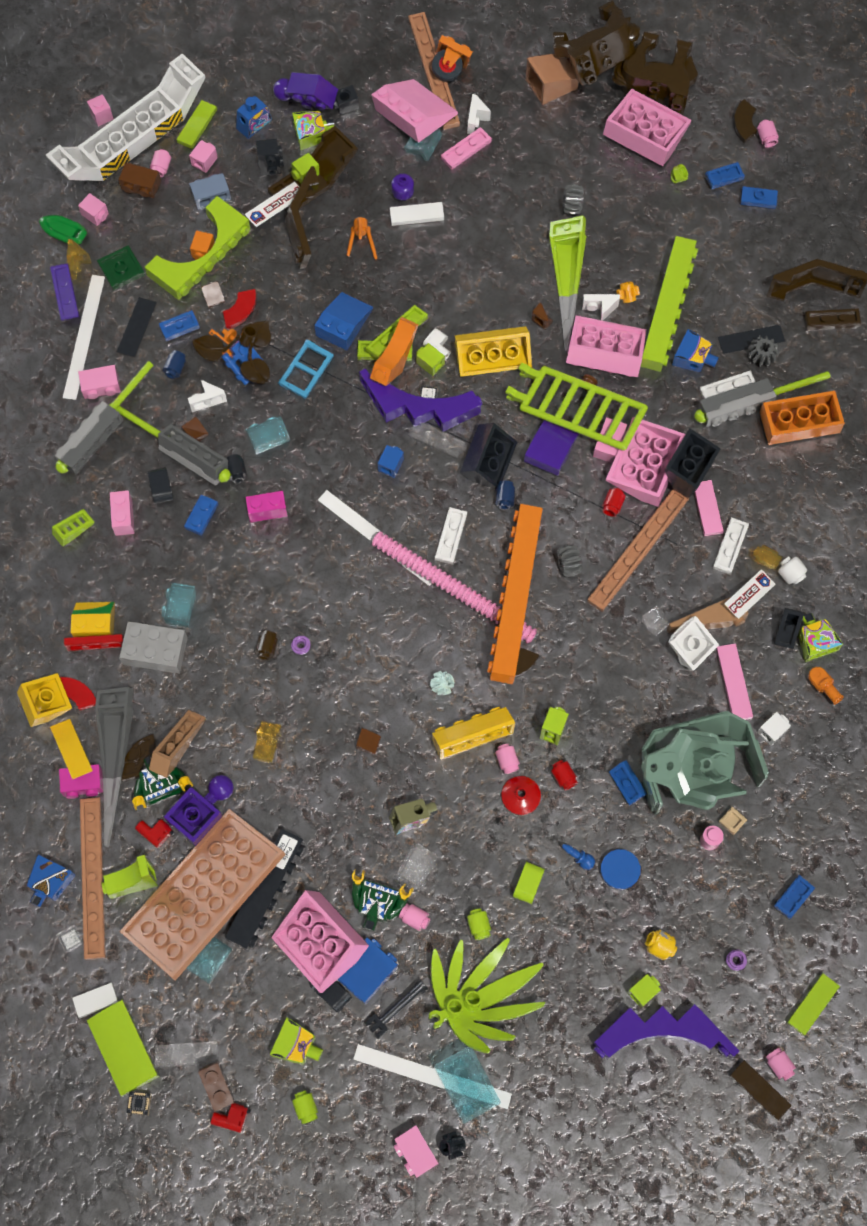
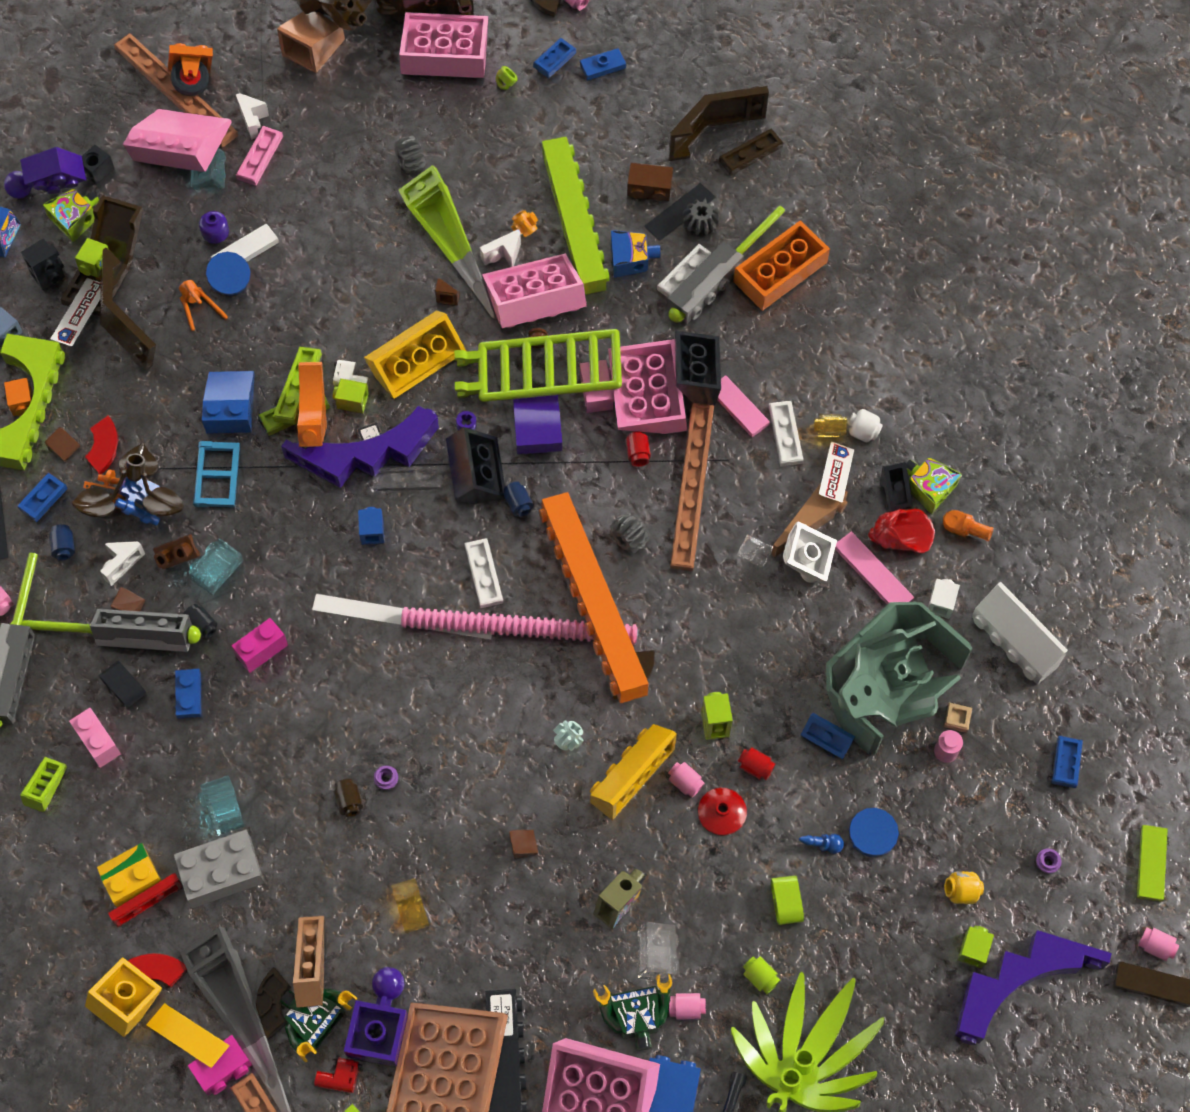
camera: 30 degrees left, 5 degrees down
none -> reddish brown hips [153,534,201,570]
none -> blue tile [206,251,251,296]
none -> dark purple bush [456,411,476,430]
none -> reddish brown brick [627,163,673,201]
none -> red hair [868,509,935,553]
none -> white slope [972,582,1068,685]

